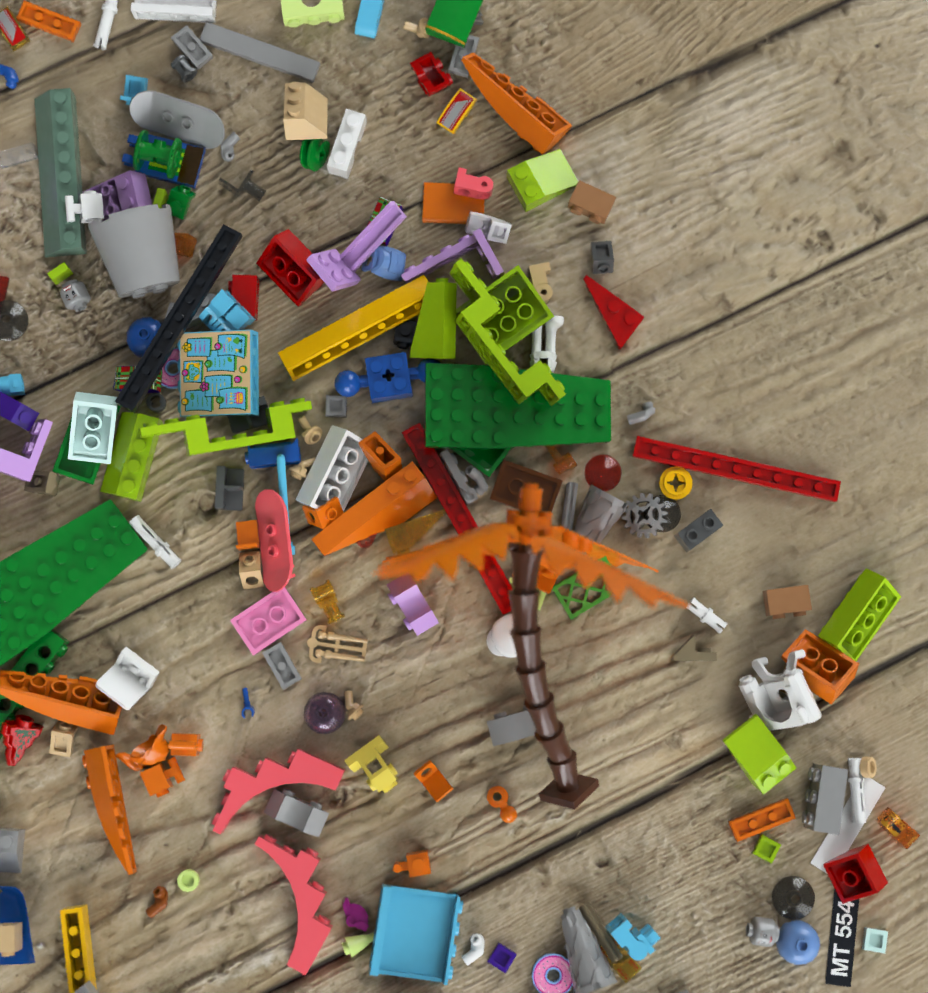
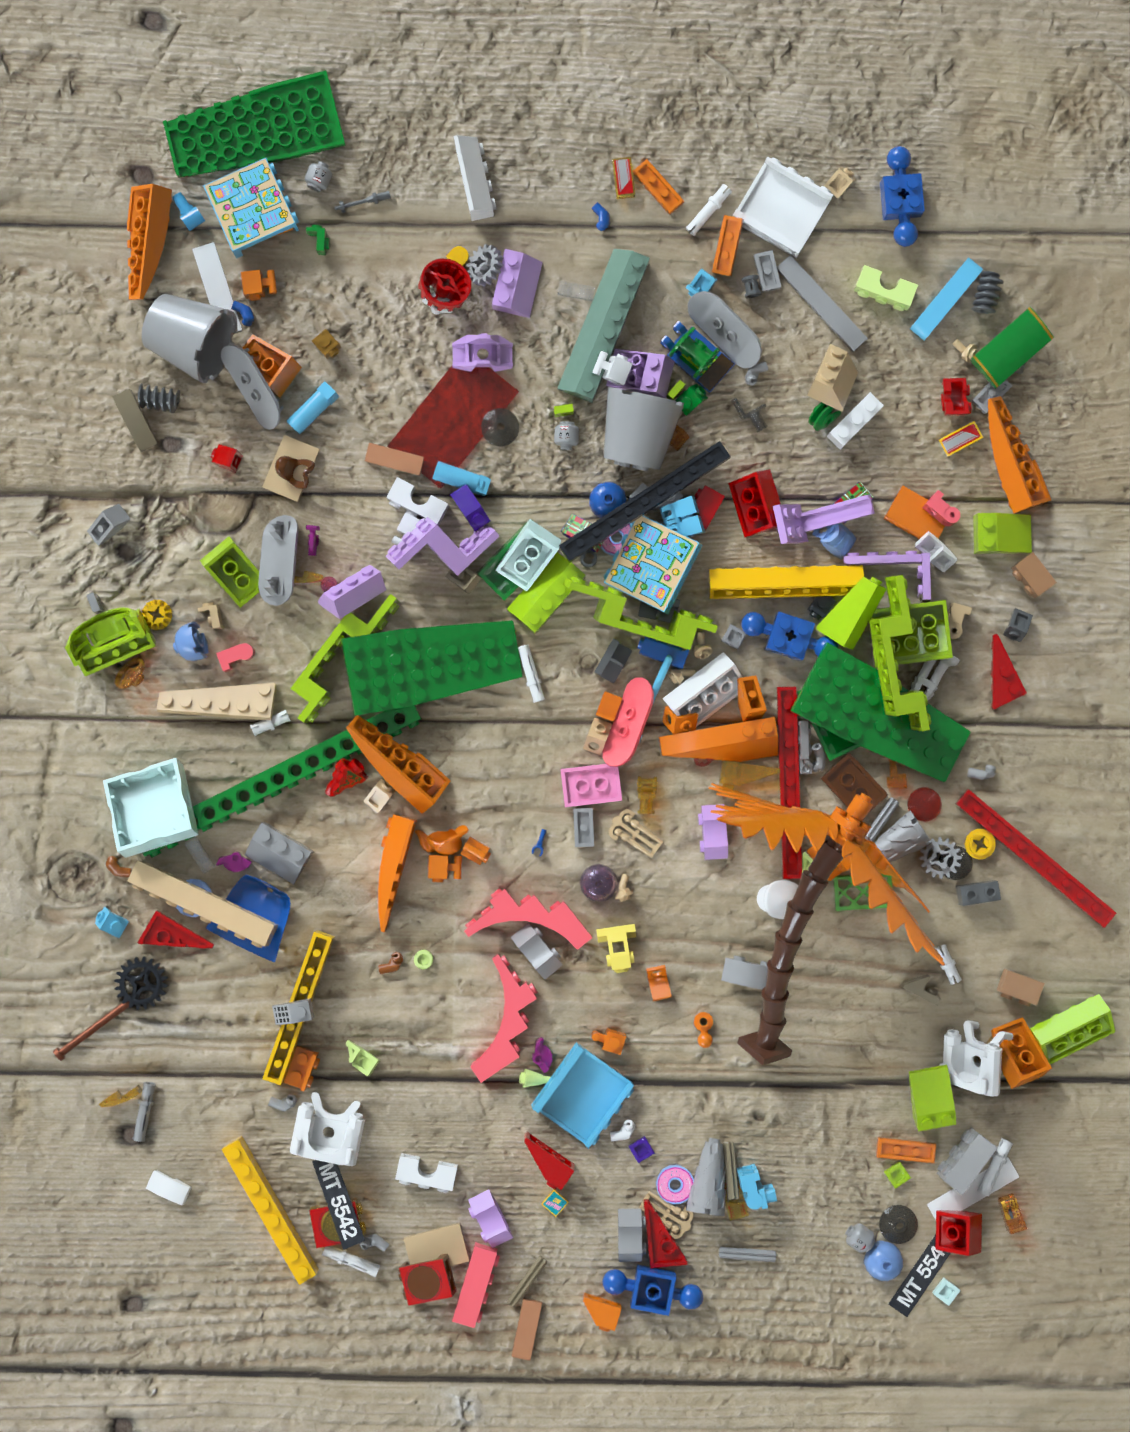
camera: 30 degrees right, 5 degrees up
white bracket [95,647,160,710] -> none
tan tile [860,756,877,778] -> none
none -> orange plate [712,215,744,276]

